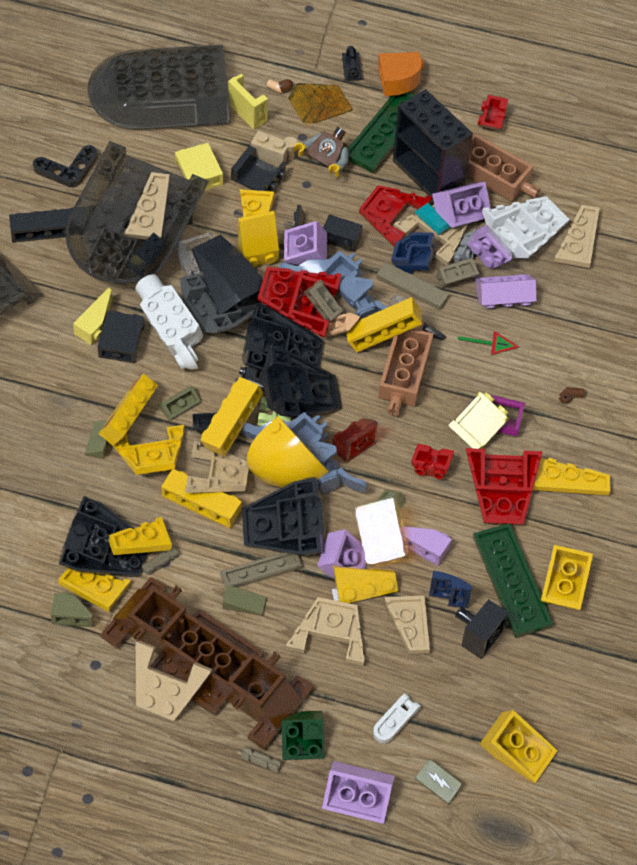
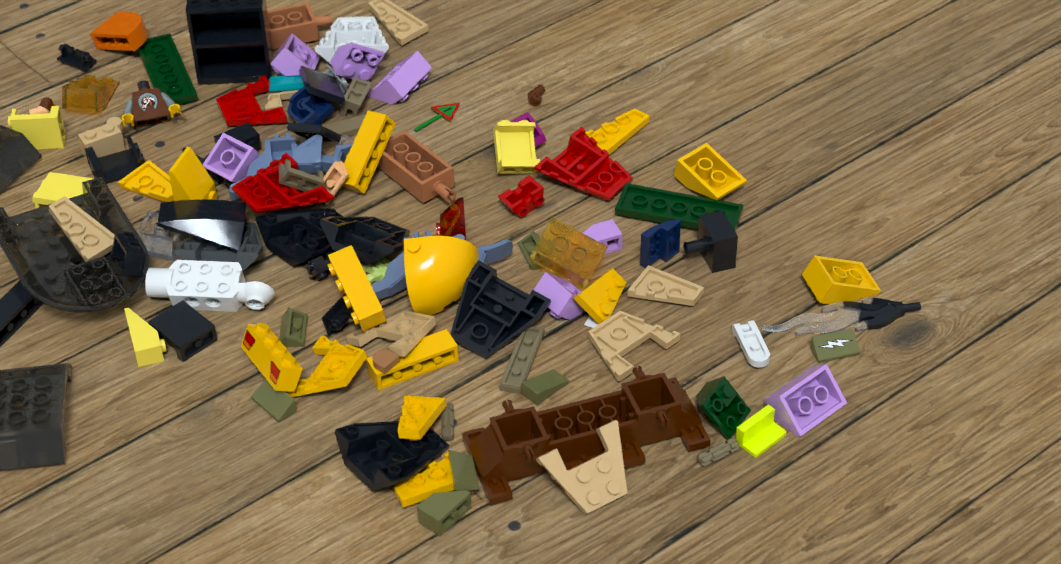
camera: 50 degrees left, 15 degrees down
none -> black tile [287,122,342,143]
none -> black tile [299,65,345,105]
none -> medium nougat tile [372,349,400,374]
none -> olive slope [448,450,479,491]
none -> neon yellow panel [736,404,787,457]
none -> clear piece [761,298,921,336]

